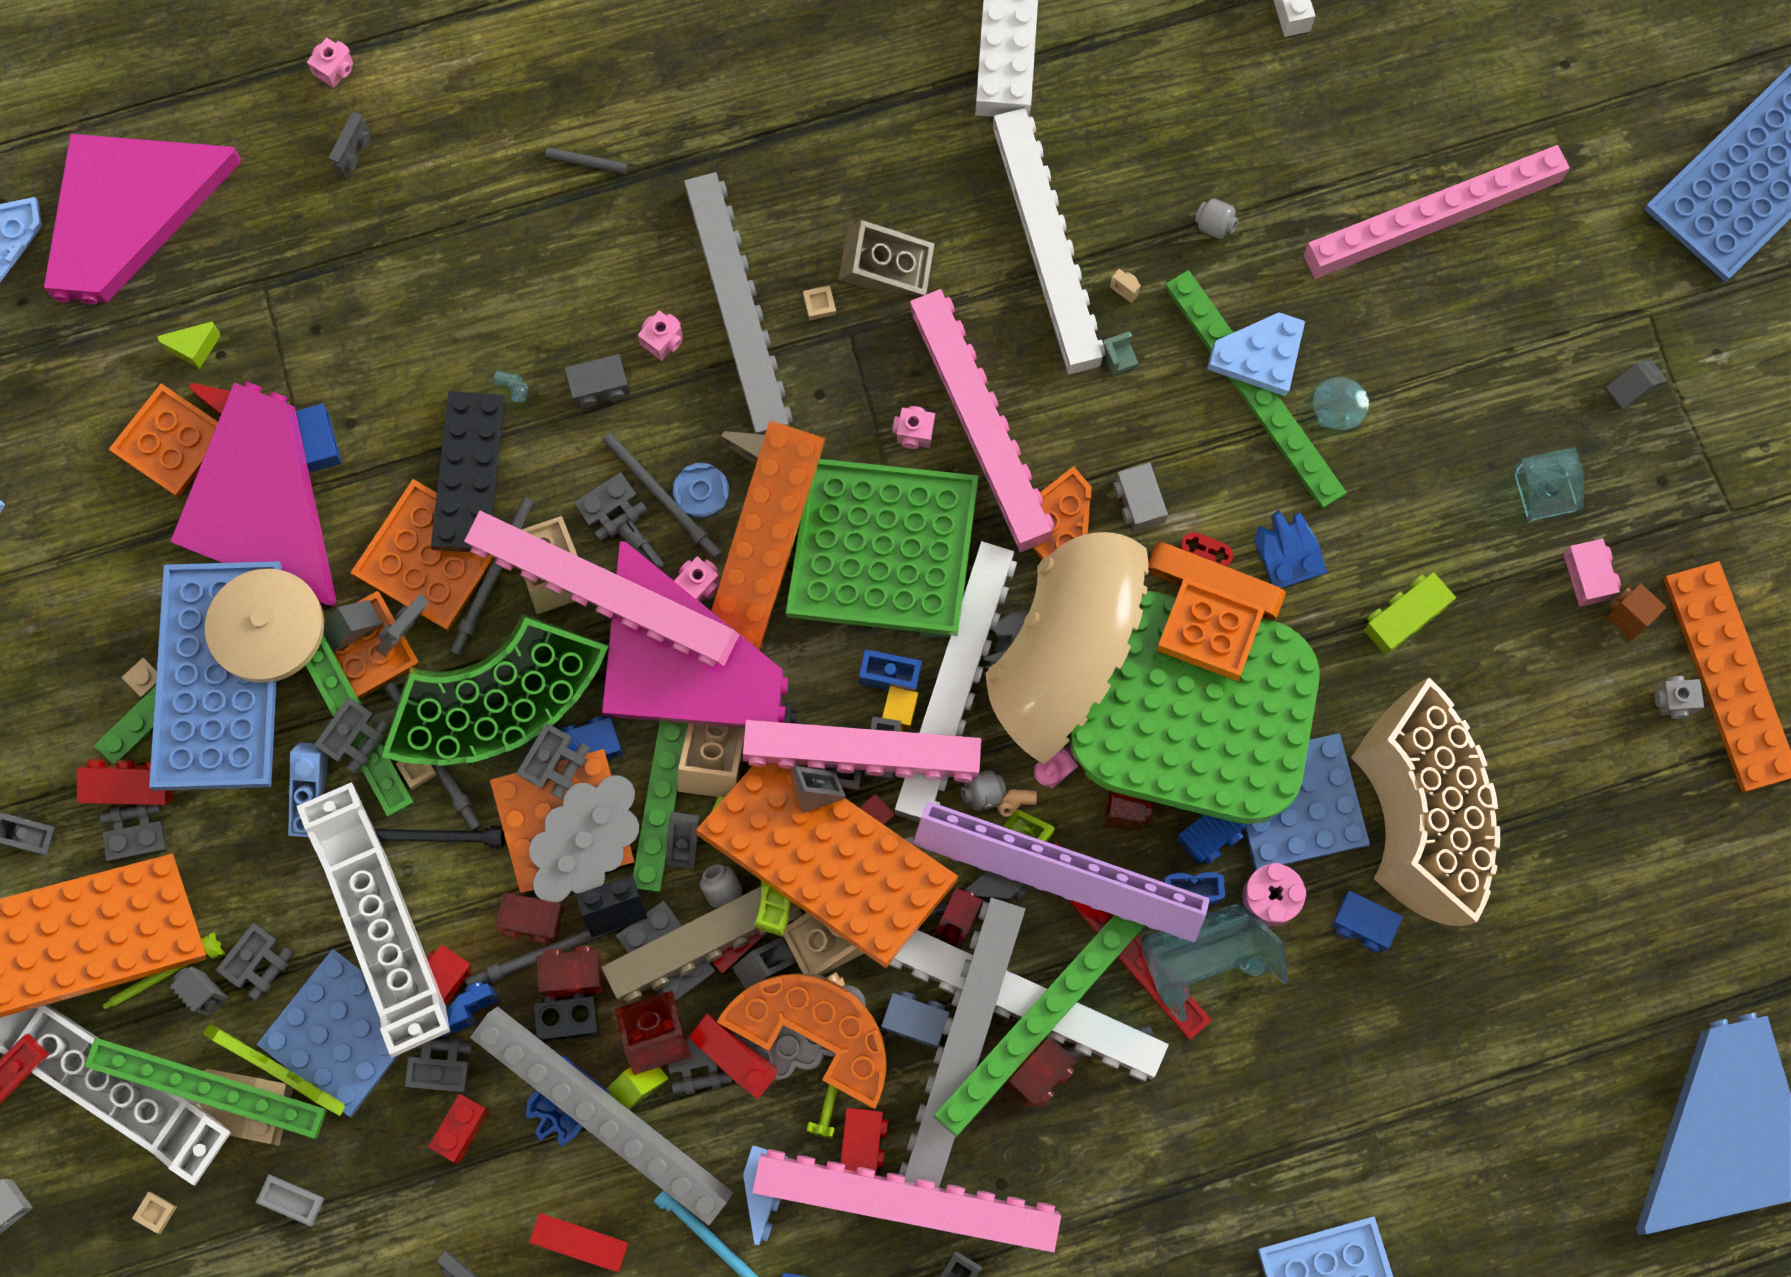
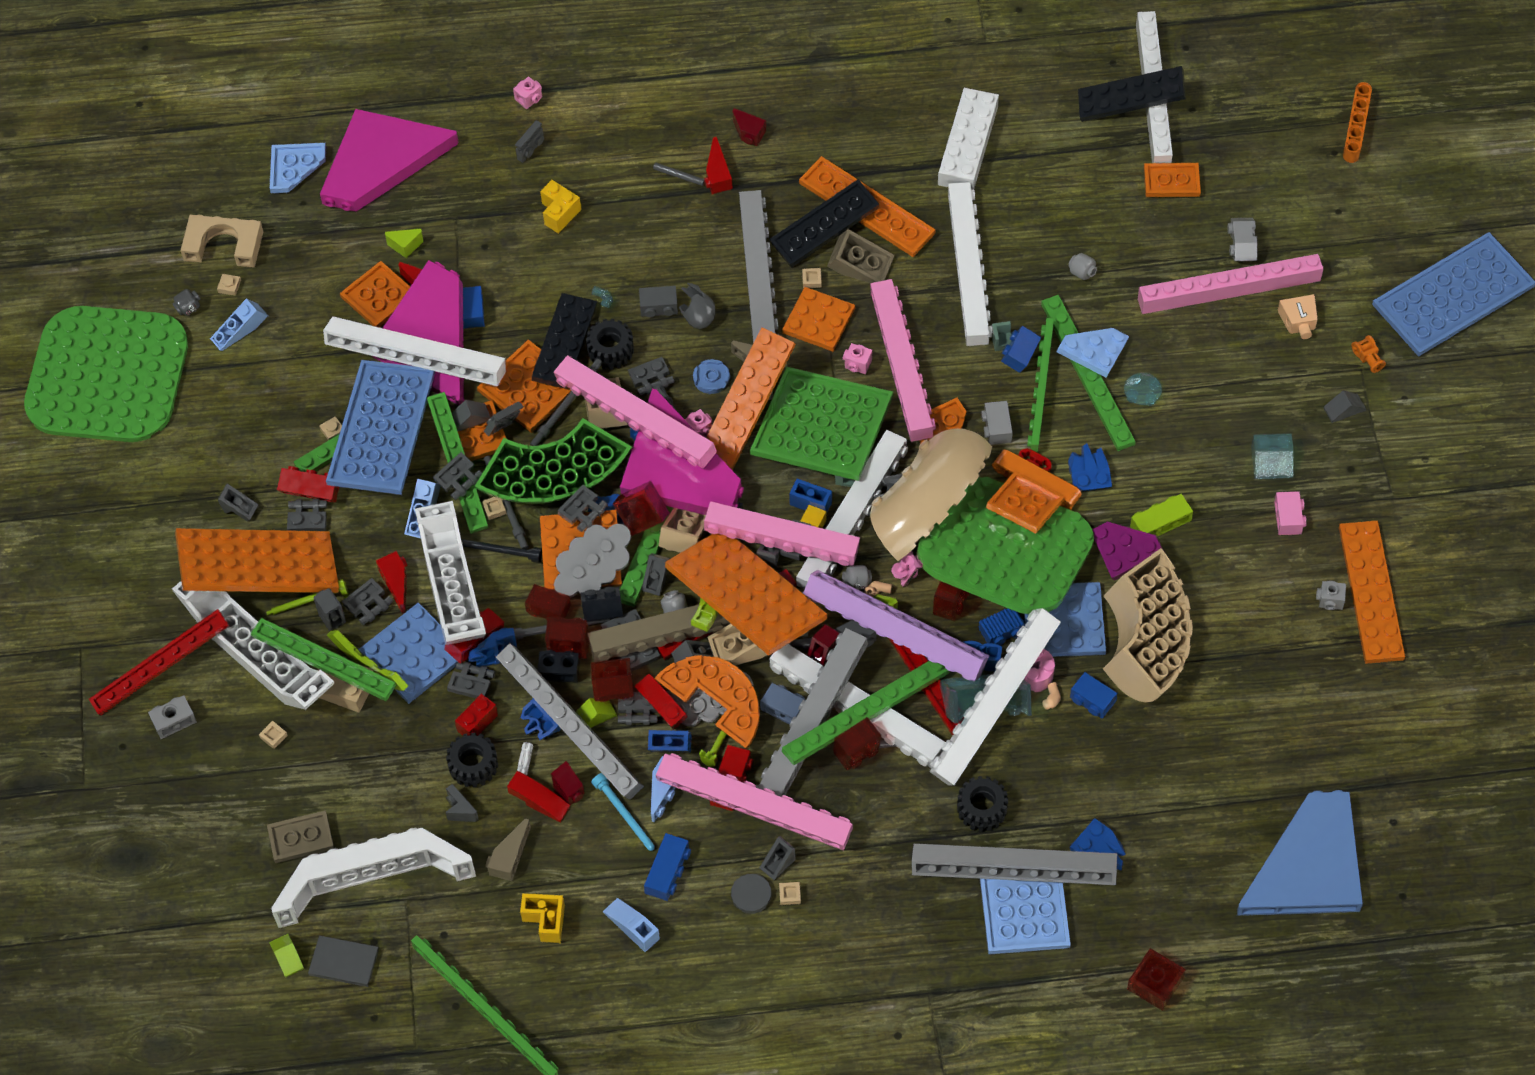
camera: 15 degrees right, 15 degrees down
tan dish [205,569,324,683] -> none
light grey tile [255,1174,325,1227] -> none
dark grey bar [603,433,722,560] -> none
bright pink brick [638,311,683,361] -> none
dark grey slope [791,766,846,813] -> none
tan plate [1110,269,1141,303] -> none
dark orange brick [1606,583,1666,641] -> none
none -> white brick [323,316,506,386]
none -> red slope [376,551,408,614]
none -> black tyre [446,733,498,788]
none -> white axle [517,742,533,775]
none -> yellow brick [540,180,581,234]
none -> dark red slope [551,761,585,805]
none -> black tyre [586,319,634,370]
none -> clear red brick [613,481,670,536]
none -> blue brick [648,730,692,753]
none -> dark grey helmet [679,283,716,329]
none -> red slope [704,137,732,194]
none -> dark red slope [732,108,766,146]
none -> black plate [770,179,880,268]
none -> orange plate [782,287,855,352]
none -> orange plate [799,156,936,257]
none -> light grey brick [912,844,1117,885]
none -> white brick [929,608,1061,785]
none -> black tyre [957,776,1008,832]
none -> blue brick [1001,326,1041,373]
none -> bright green plate [1027,318,1054,453]
none -> light nougat arm [1042,682,1061,710]
none -> blue plate [1070,818,1126,870]
none -> magenta plate [1092,522,1165,581]
none -> orange plate [1144,163,1201,197]
none -> light grey brick [1227,218,1257,261]
none -> light nougat torso [1278,294,1317,339]
none -> orange connector [1351,335,1386,373]

